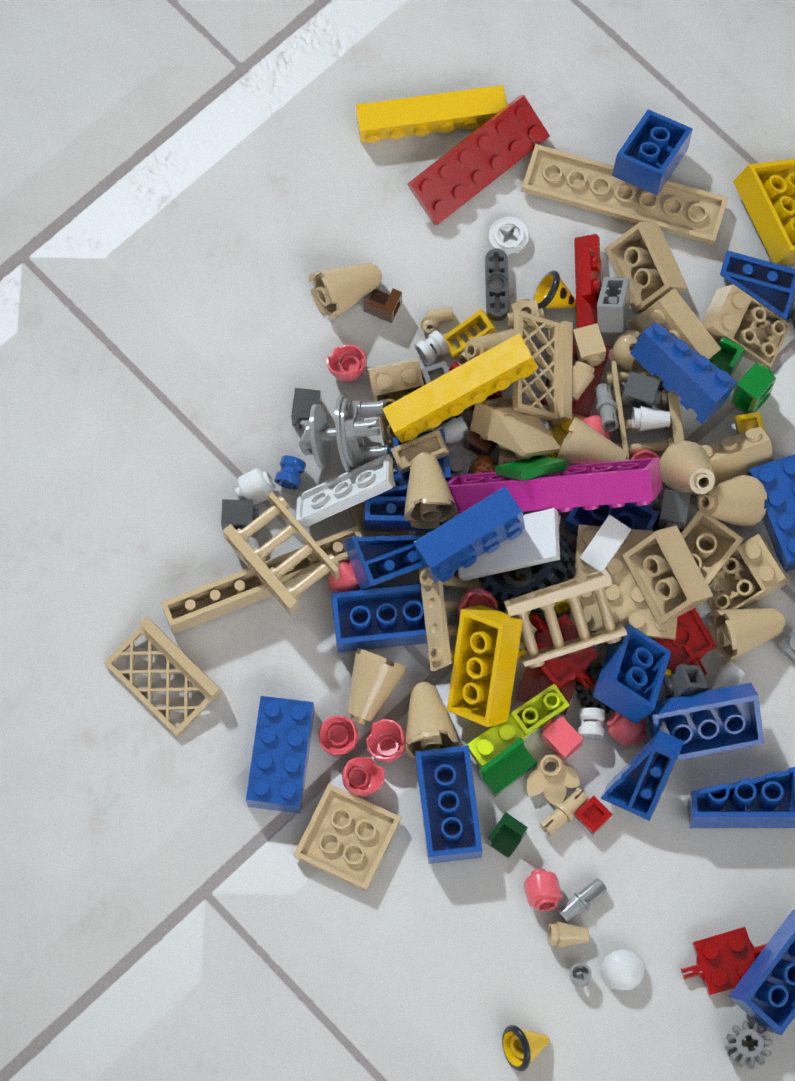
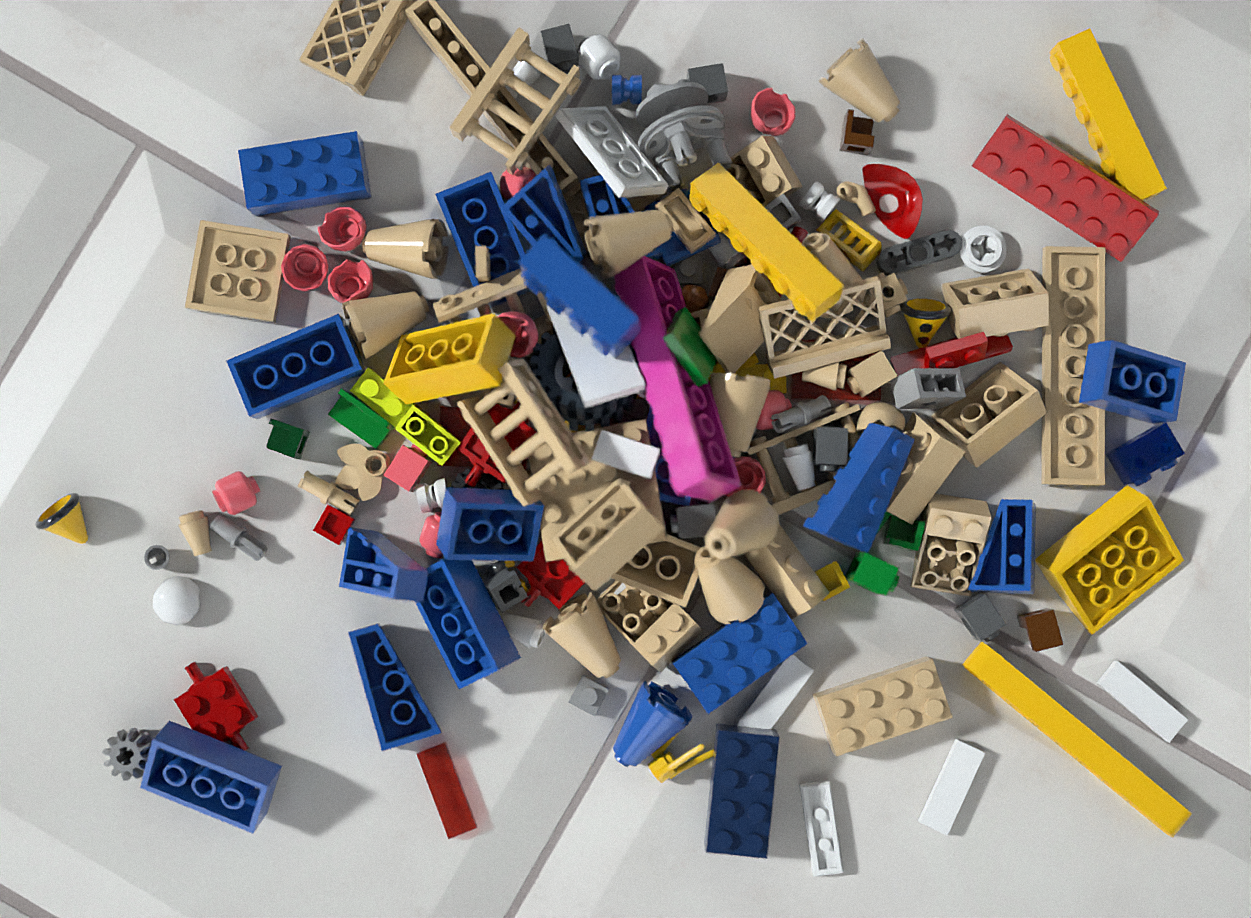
camera: 70 degrees right, 15 degrees up
none -> tan tile [475,246,491,282]
none -> red piece [862,164,923,239]
none -> tan slope [942,268,1049,339]
none -> clear blue brick [1105,422,1185,487]

